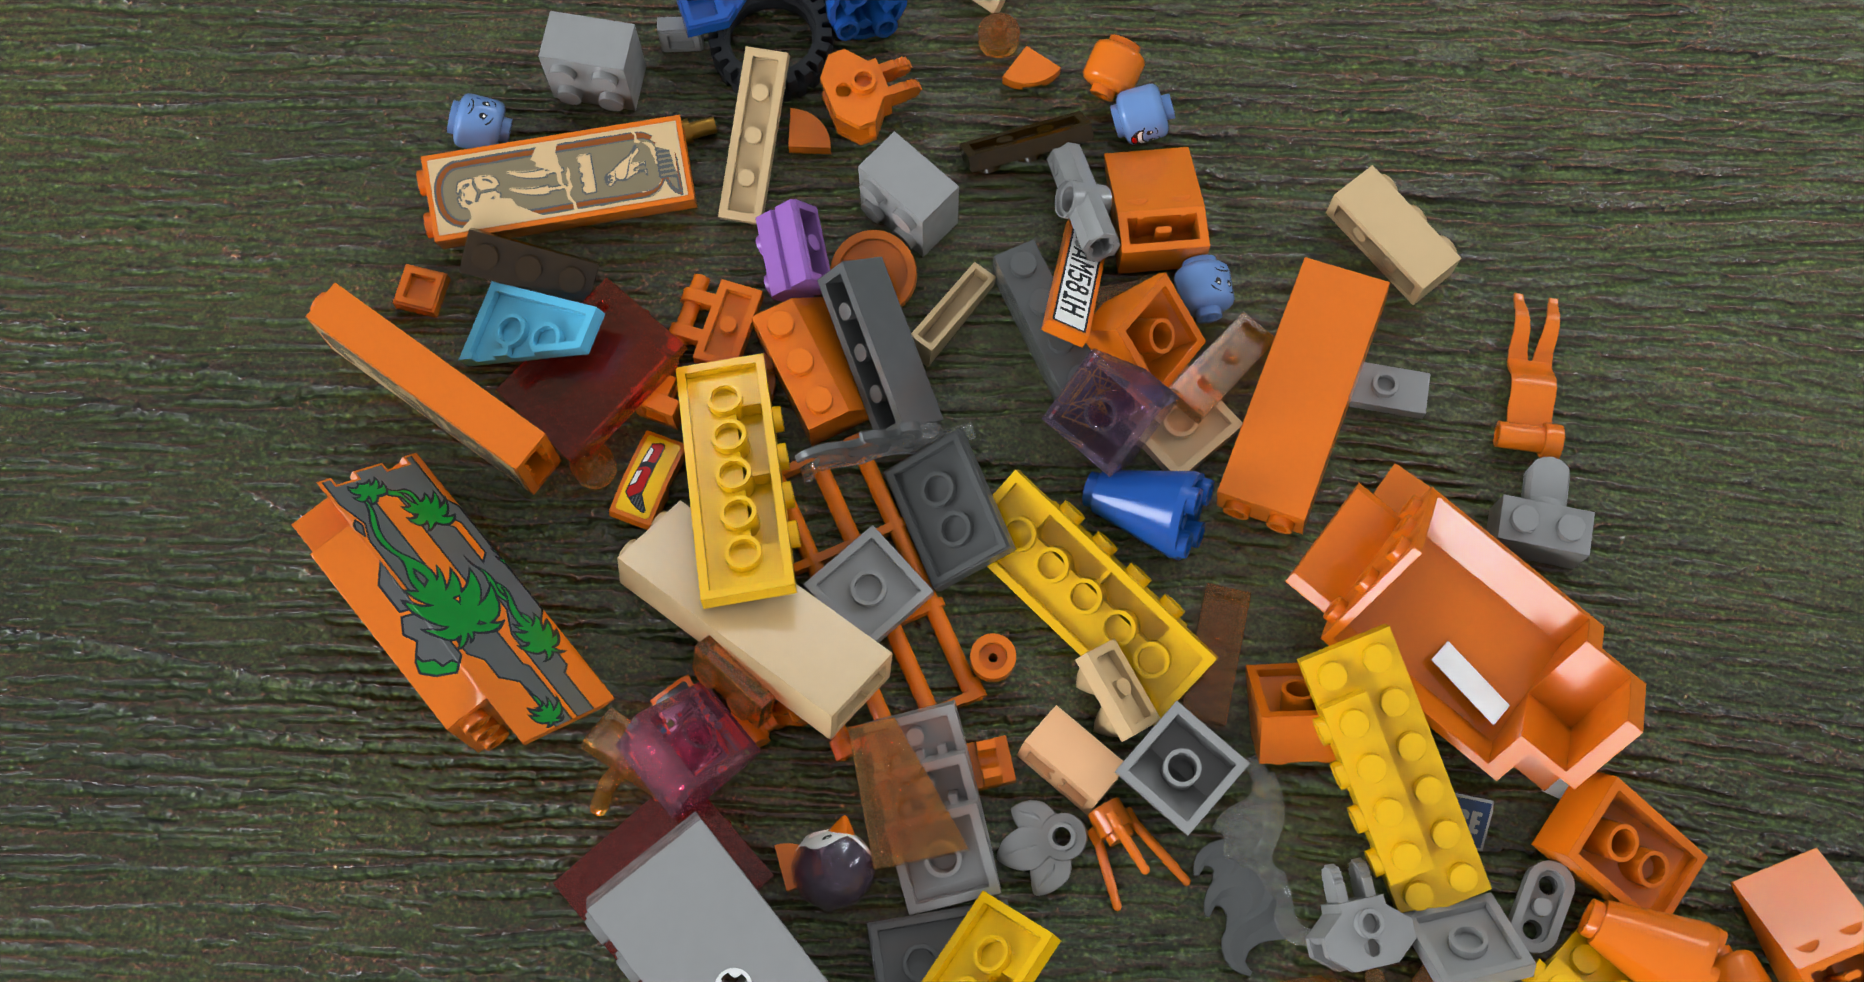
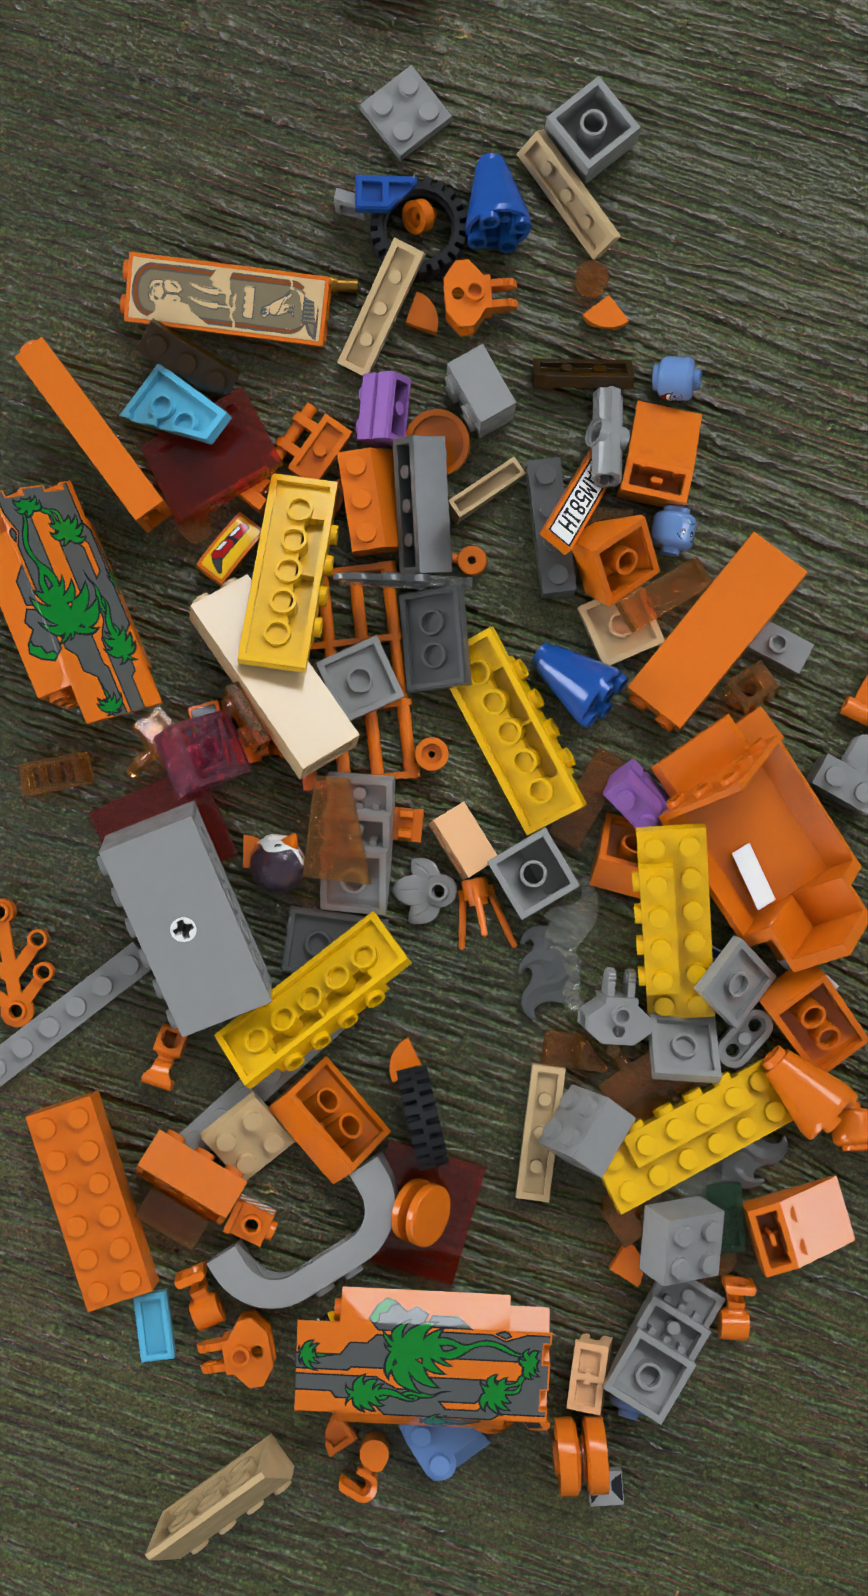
camera: 15 degrees right, 15 degrees up
orange tile [392,264,451,318] -> none
medium blue head [447,93,513,149] -> none
light grey brick [538,11,647,111] -> none
slope [1042,349,1180,477] -> none
tan tile [1075,638,1161,742] -> none
orange head [1083,34,1145,102] -> none
tan brick [1326,165,1461,305] -> none
none -> clear orange slope [18,751,94,797]
none -> orange tile [402,198,437,235]
none -> orange piece [451,546,487,577]
none -> medium lavender brick [603,759,670,828]
none -> light grey plate [693,935,777,1029]
none -> clear orange brick [725,660,779,714]

